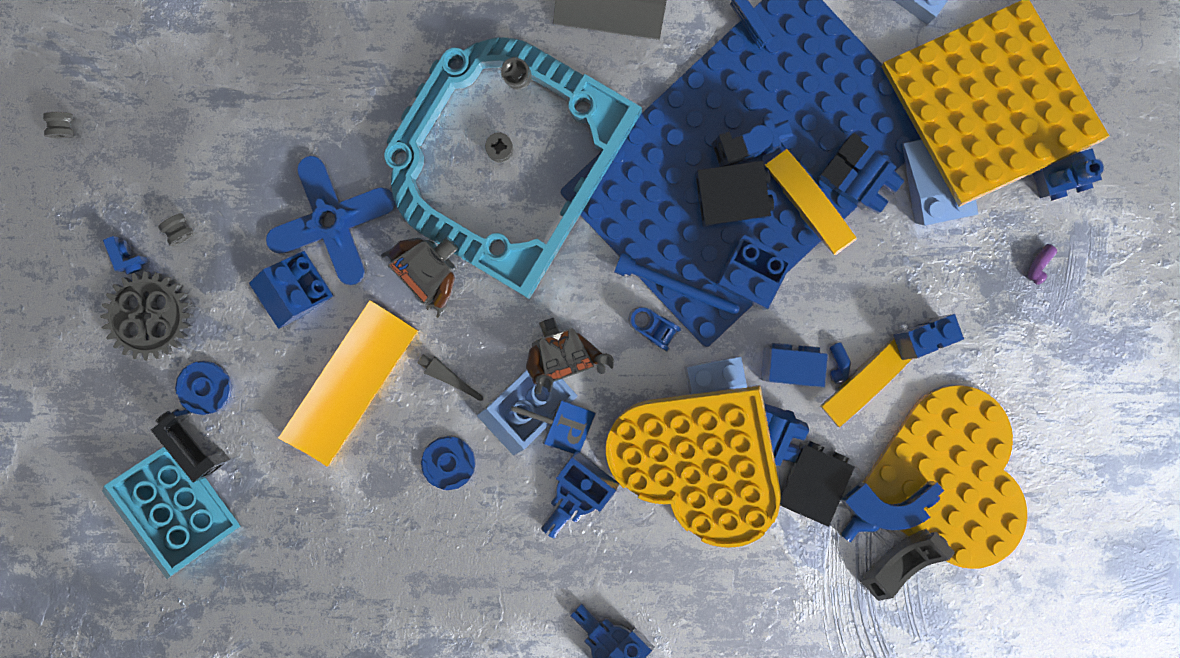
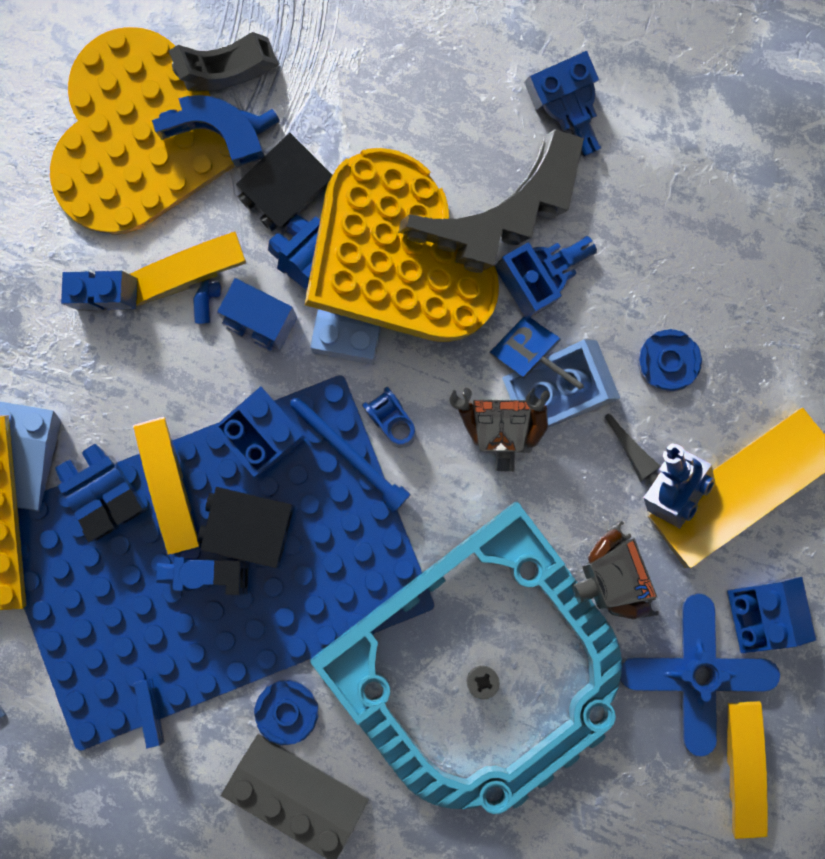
camera: 160 degrees left, 5 degrees down
dark grey wheel [501,57,532,90] -> none
none -> blue tile [254,680,319,745]
none -> dark grey arch [398,129,584,273]
none -> blue brick [644,444,715,529]
none -> yellow slope [727,701,768,839]

